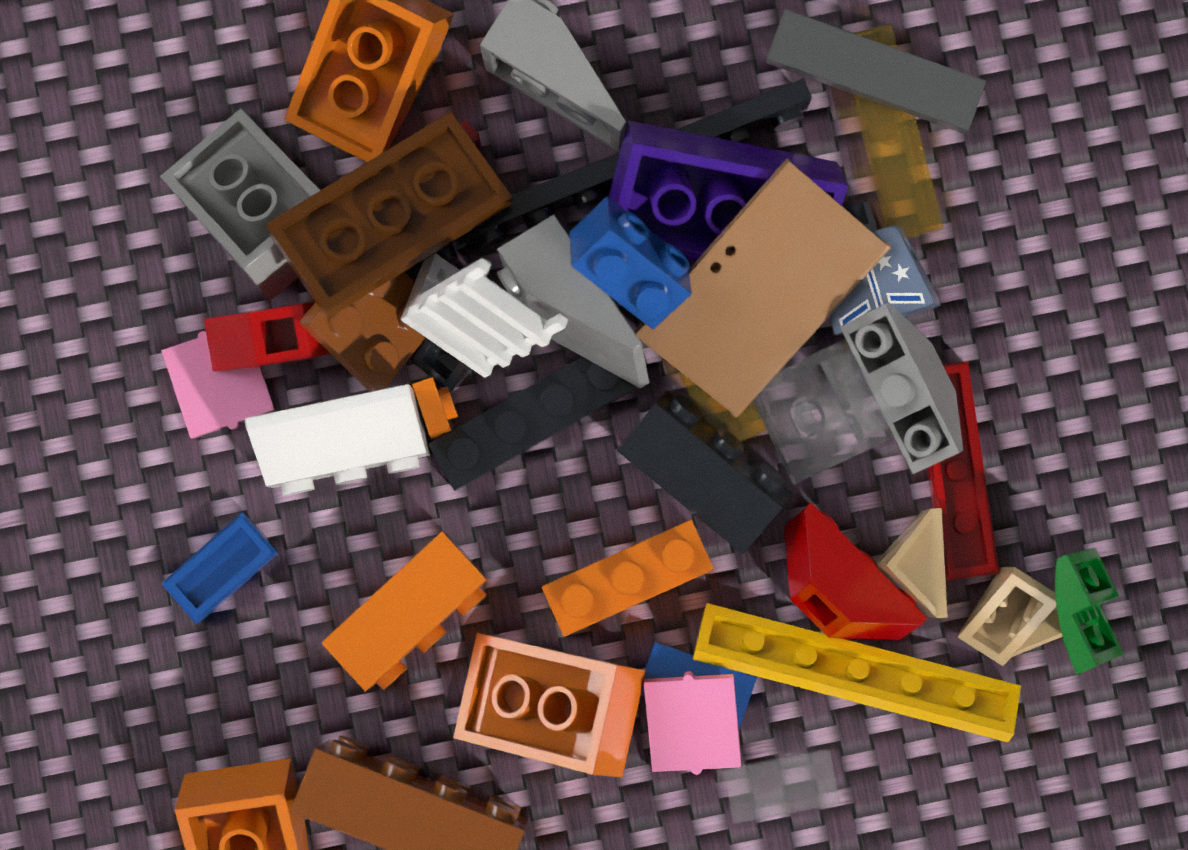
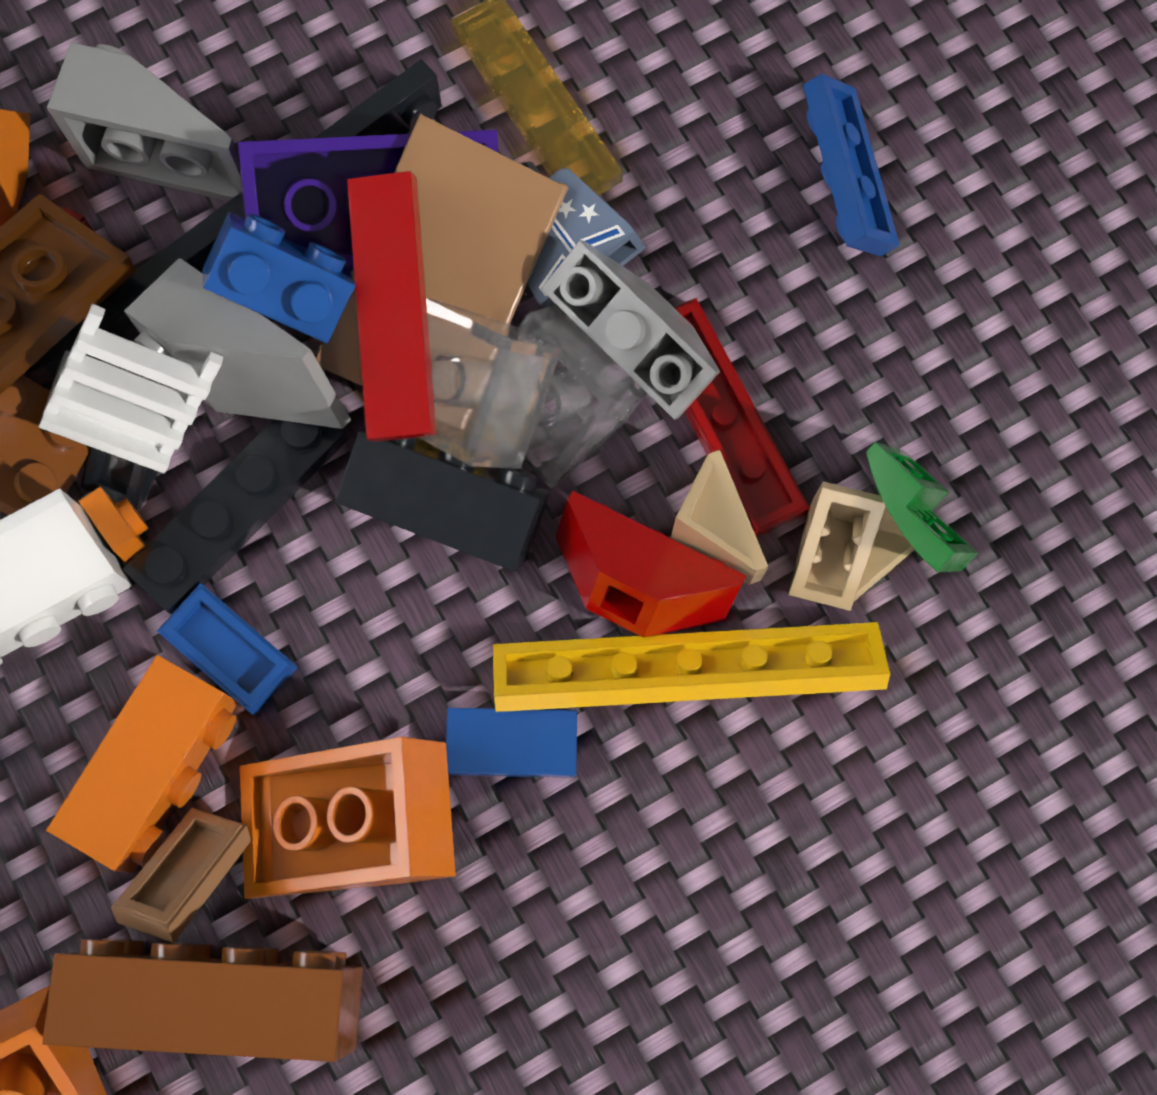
camera: 20 degrees left, 10 degrees down
orange brick [542,519,714,637] -> none
bright pink piece [644,671,741,775] -> none
clear tile [723,748,840,824] -> none
dark grey tile [765,9,986,134] -> none
none -> medium nougat tile [111,808,251,943]
none -> blue tile [157,583,298,716]
none -> red tile [347,171,437,442]
none -> clear slope [419,297,562,469]
none -> blue plate [803,73,900,256]

